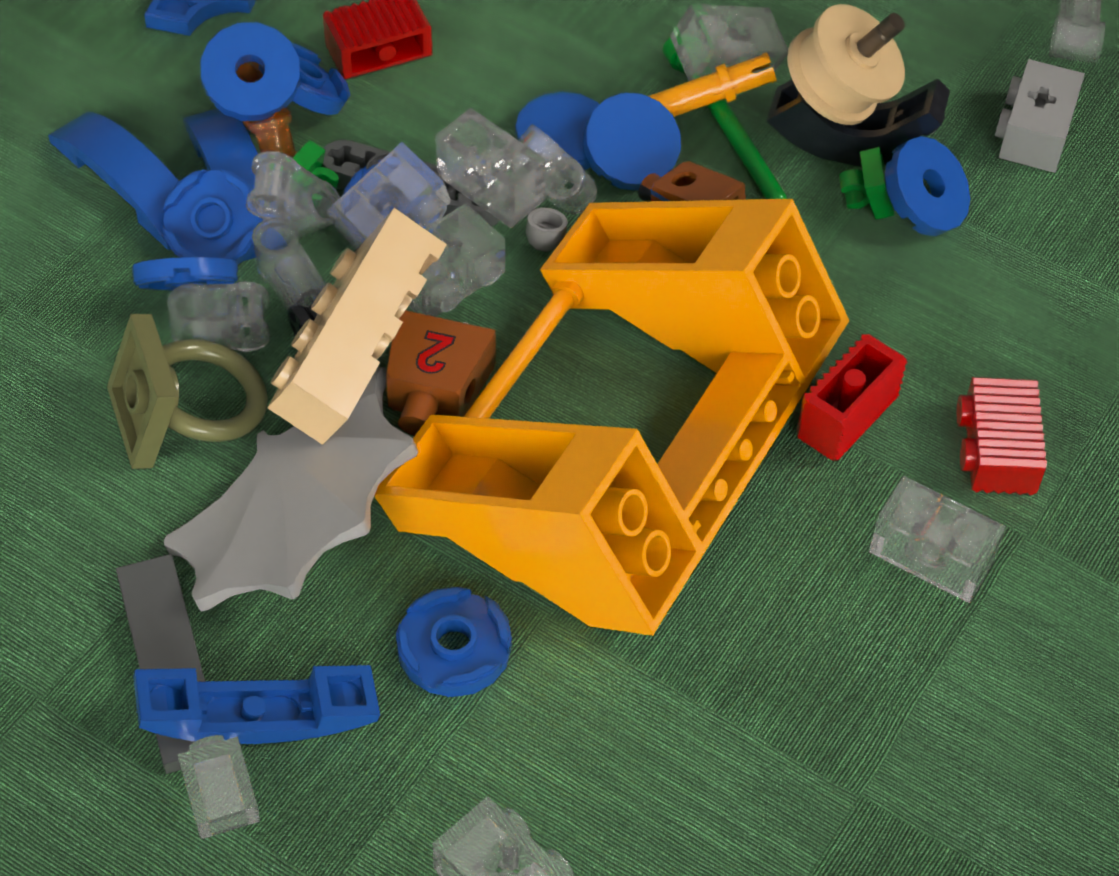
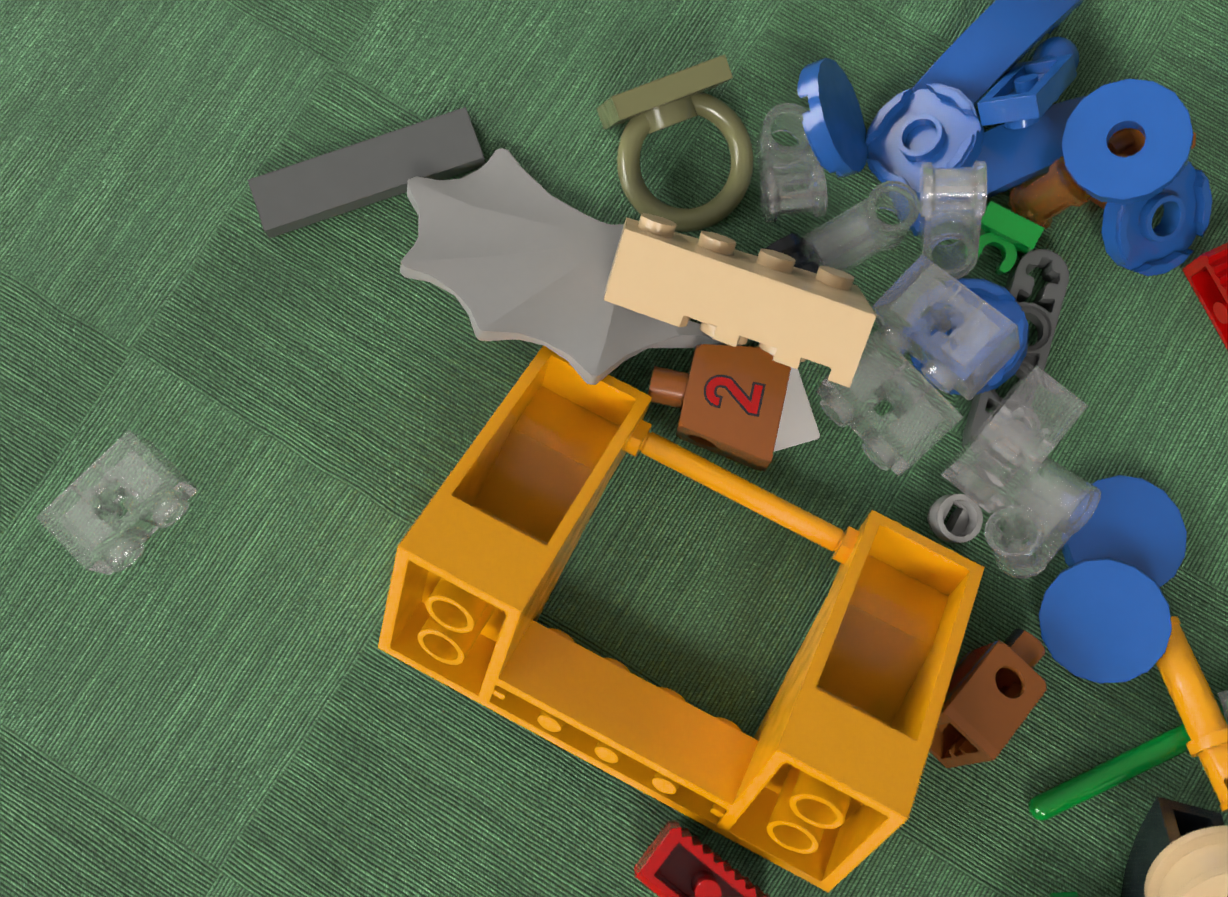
camera: 90 degrees right, 25 degrees up
blue slope [133,665,380,744] -> none
clear brick [177,735,260,839] -> none
blue tile [396,587,512,697] -> none
none -> blue plate [977,37,1079,130]

